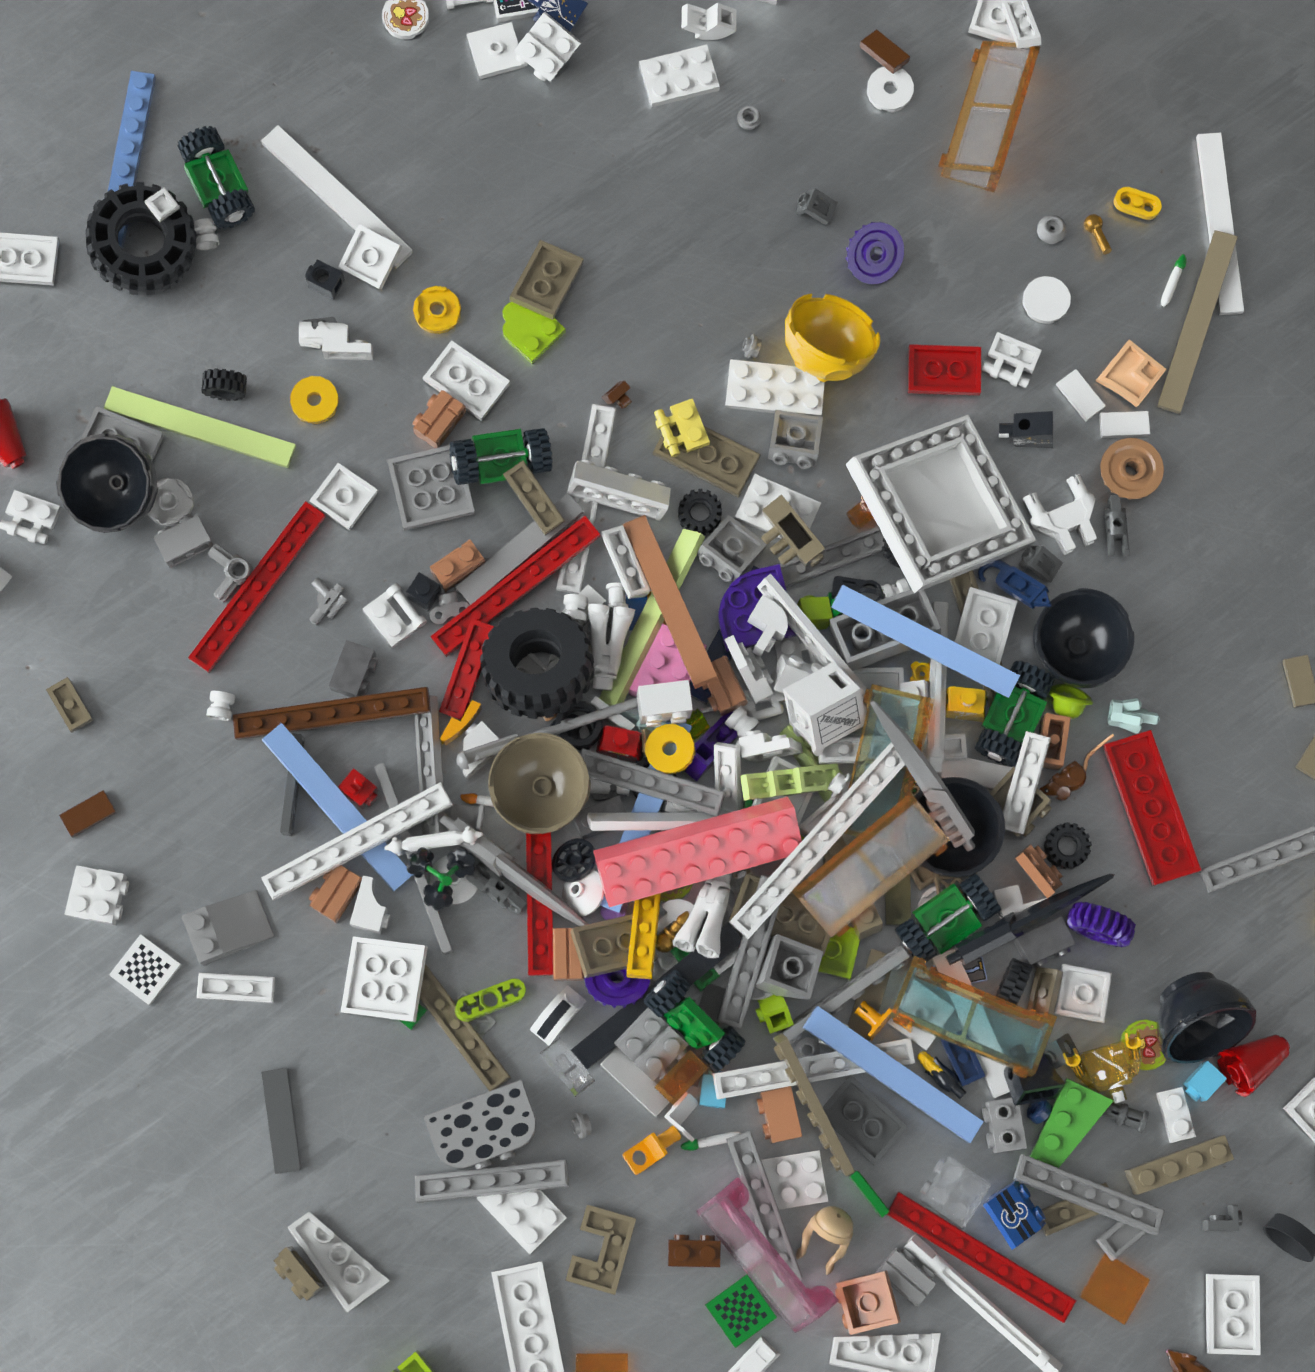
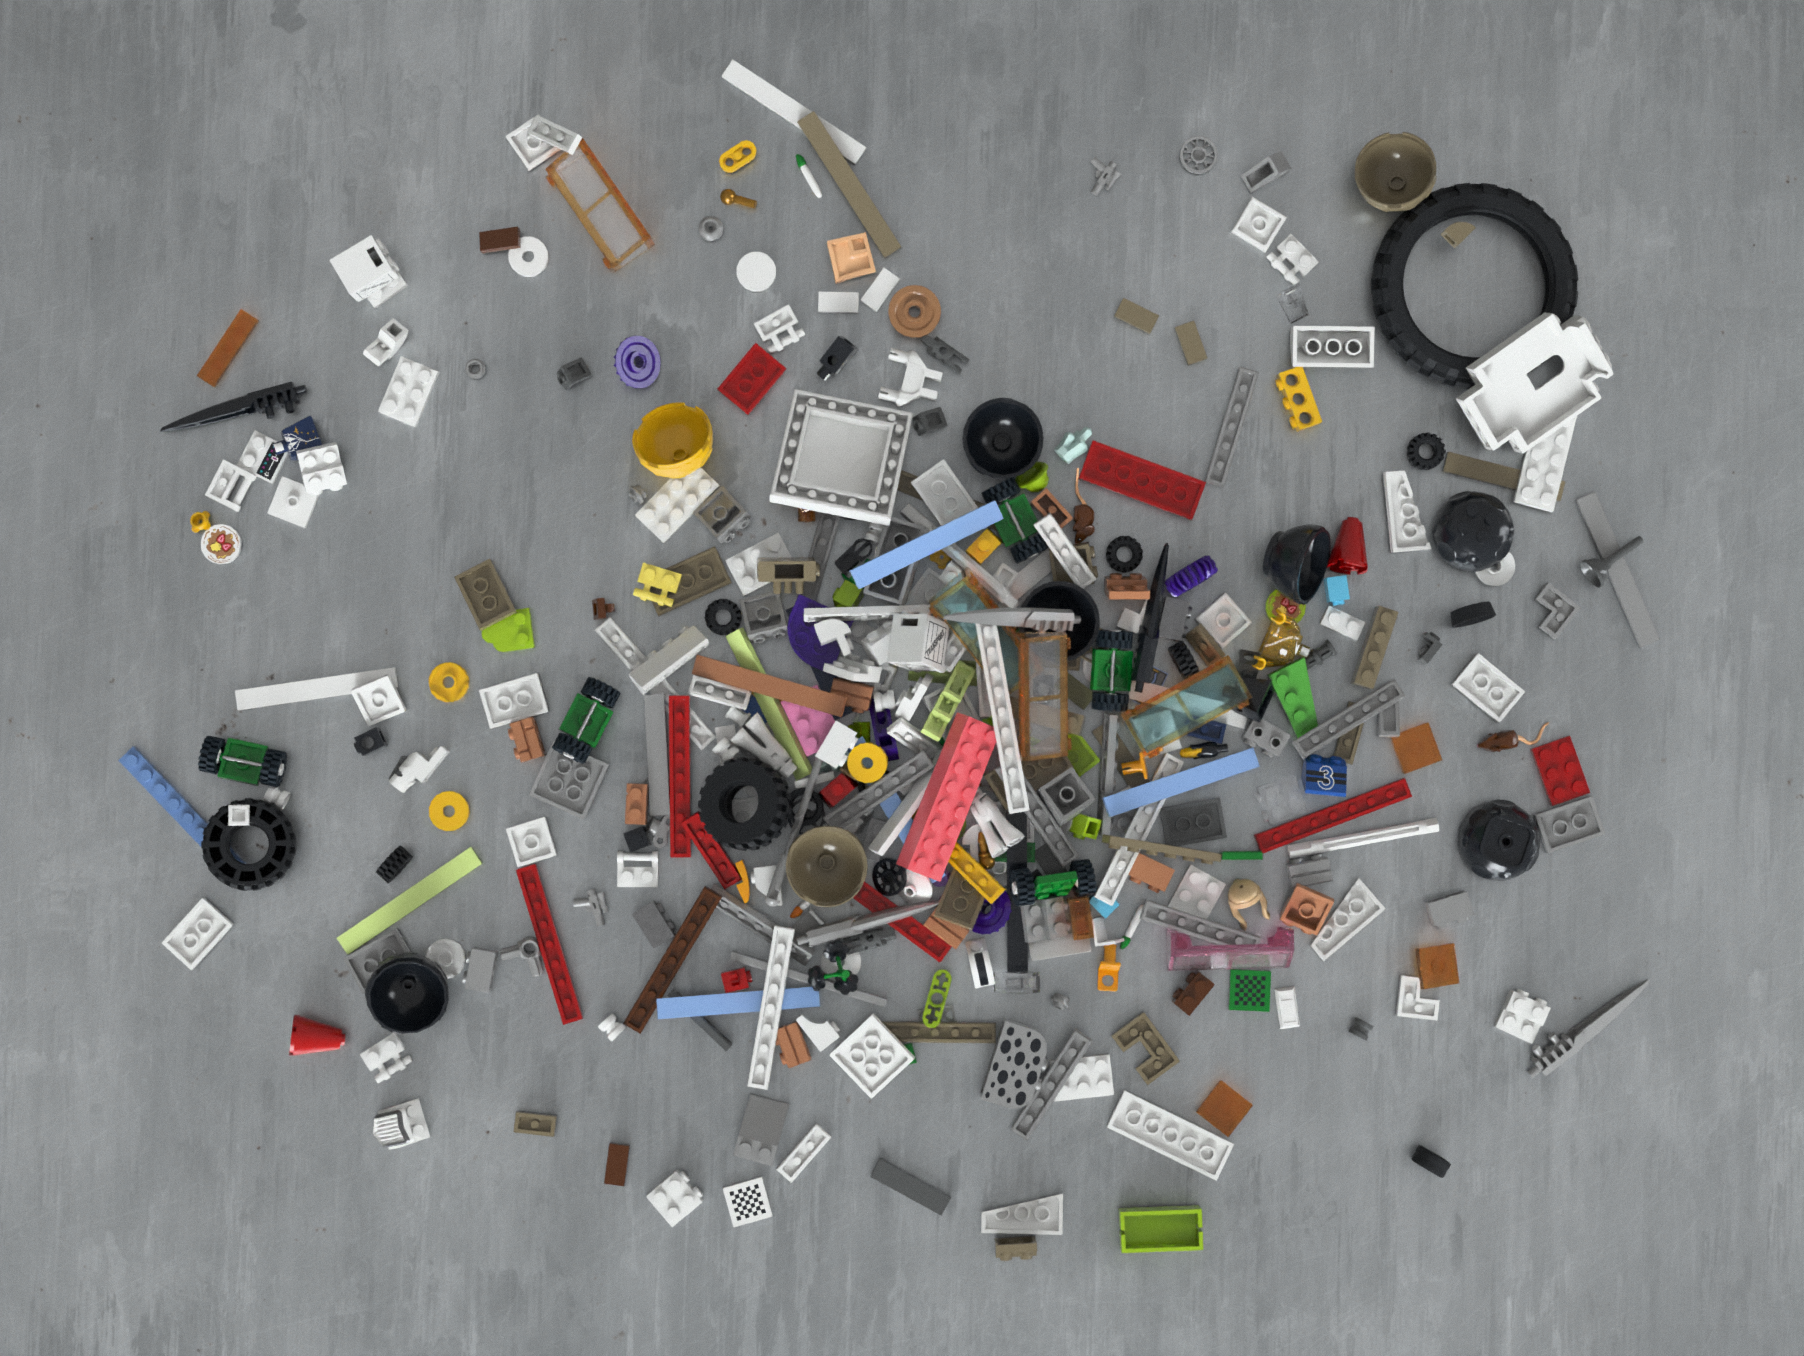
camera: 45 degrees left, 10 degrees up
white wheel [384,826,483,856] -> none
dark tan tile [503,461,565,535] -> none
white plate [828,772,851,798] -> none
dark blue plate [978,559,1052,609] -> none
dark blue tile [1027,1100,1052,1124] -> none

